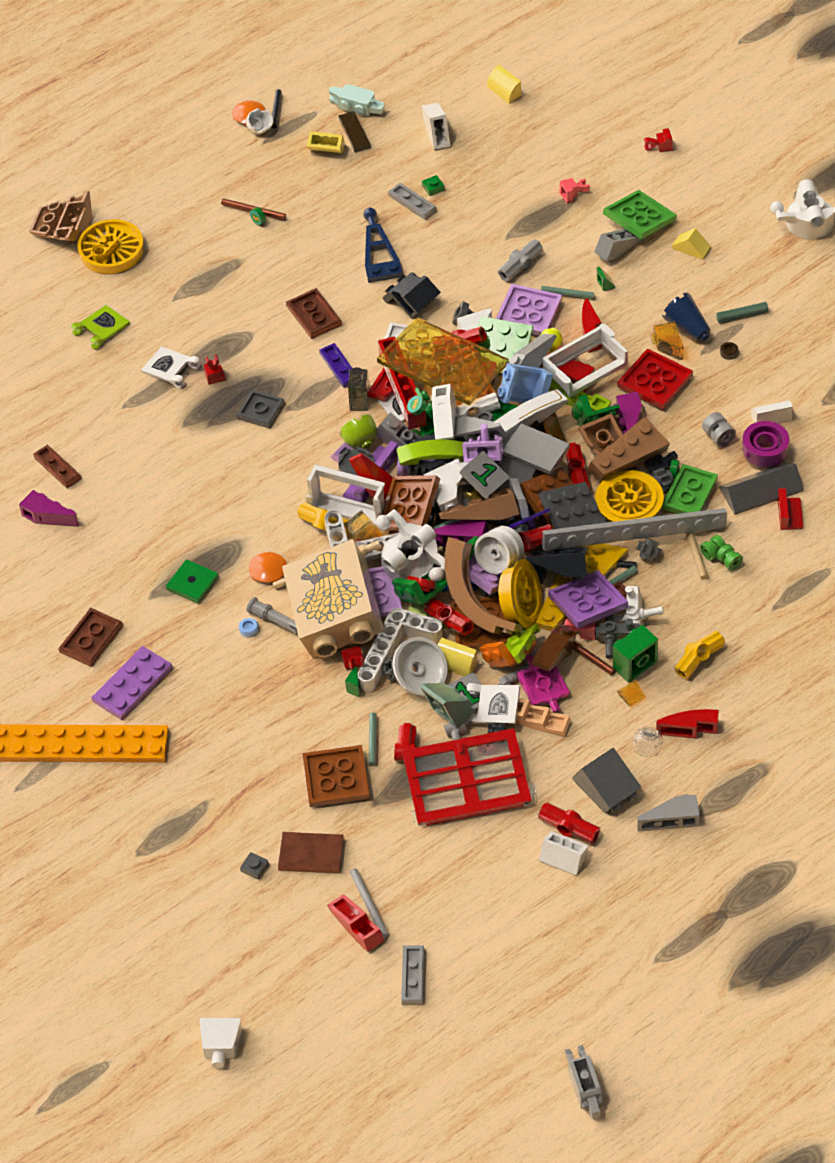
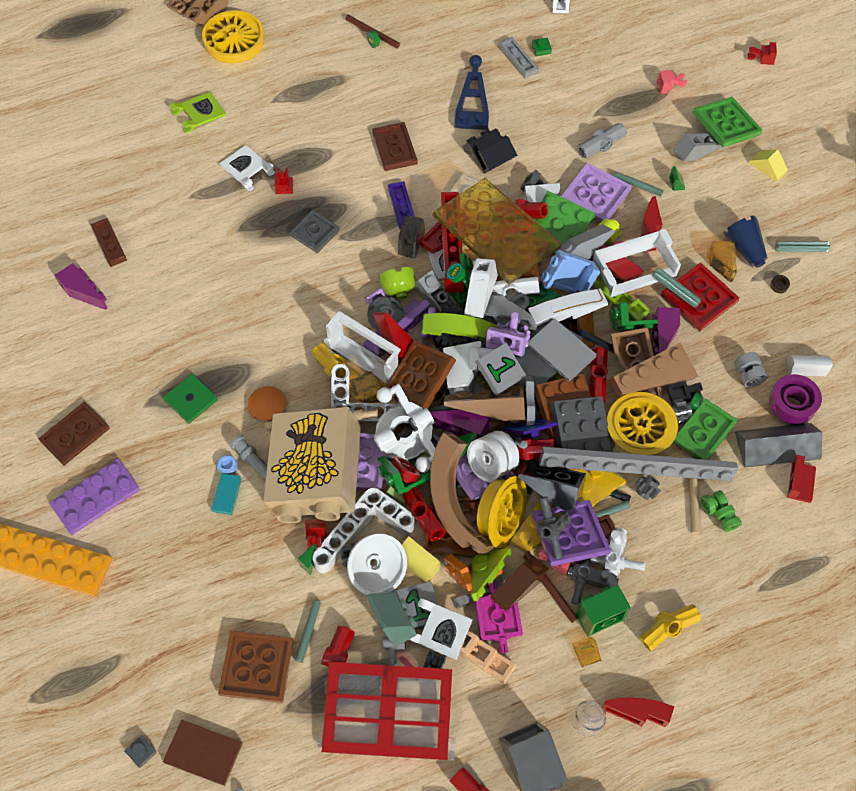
camera: 10 degrees right, 10 degrees up
none -> teal tile [211,473,242,515]
none -> dark grey piece [537,496,571,559]
none -> black bar [578,329,614,353]
none -> sand green axle [653,268,701,307]

